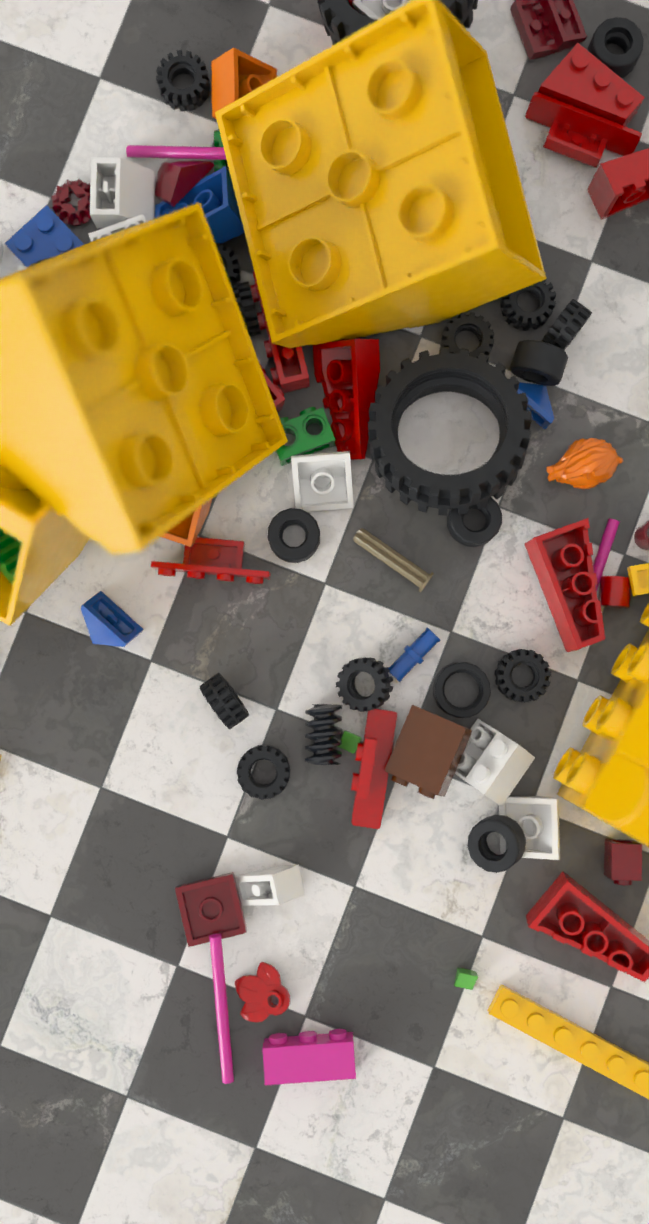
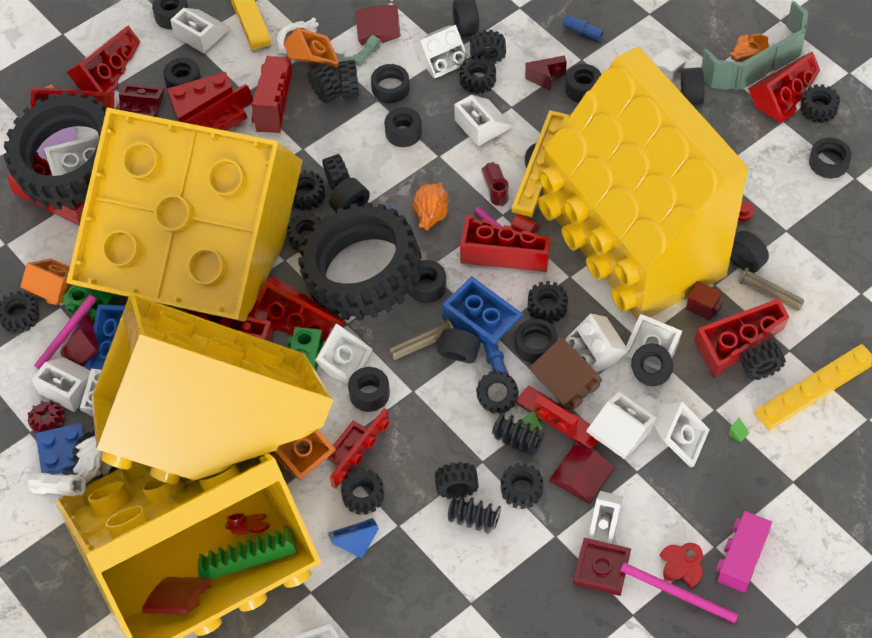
camera: 65 degrees left, 30 degrees down
none -> black tyre [341,468,384,515]
none -> black tyre [437,328,481,364]
none -> blue slope [442,276,523,345]
none -> black piece [448,492,501,534]
none -> dark red slope [549,445,614,504]
none -> white slope [586,392,657,459]
none -> white slope [654,401,710,467]
none -> black tyre [740,341,786,380]

